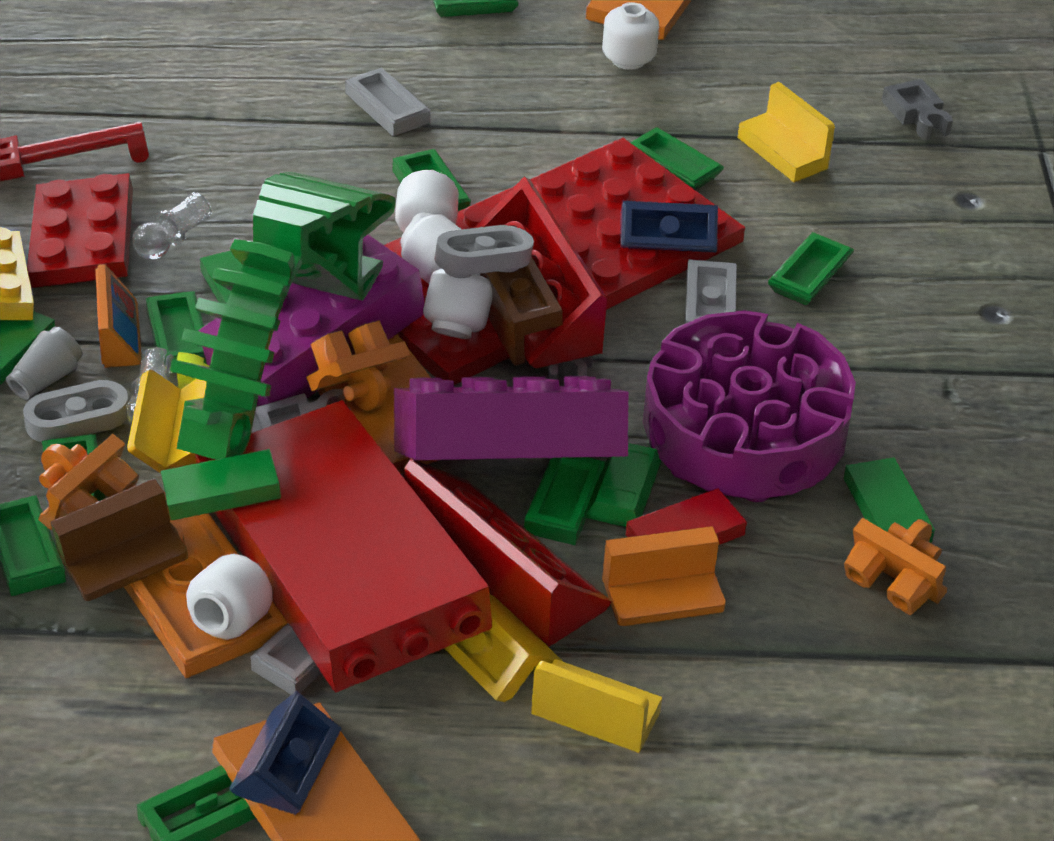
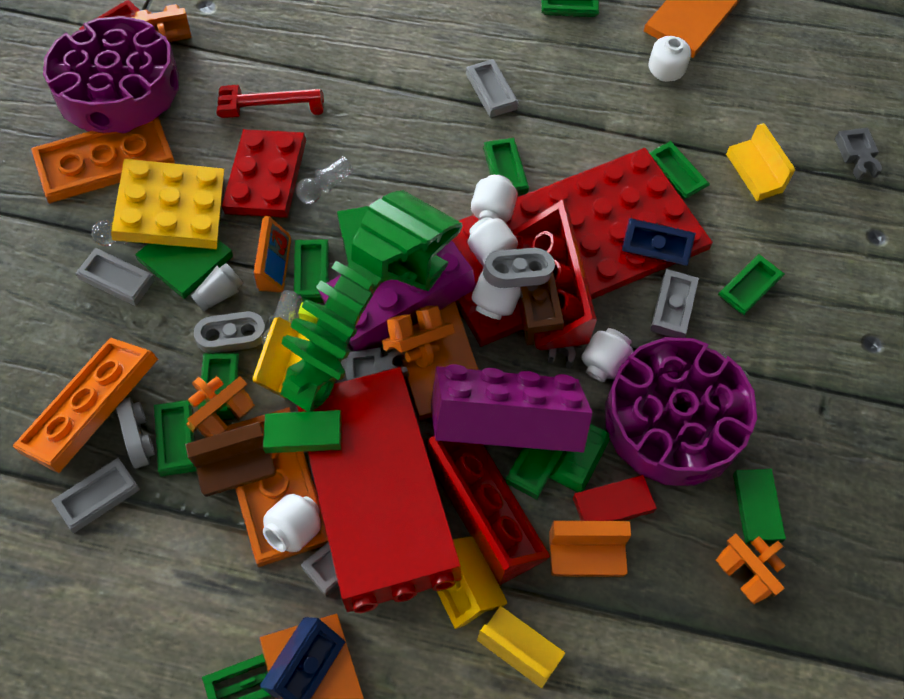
camera: 10 degrees right, 20 degrees up
none -> white head [581,328,633,382]

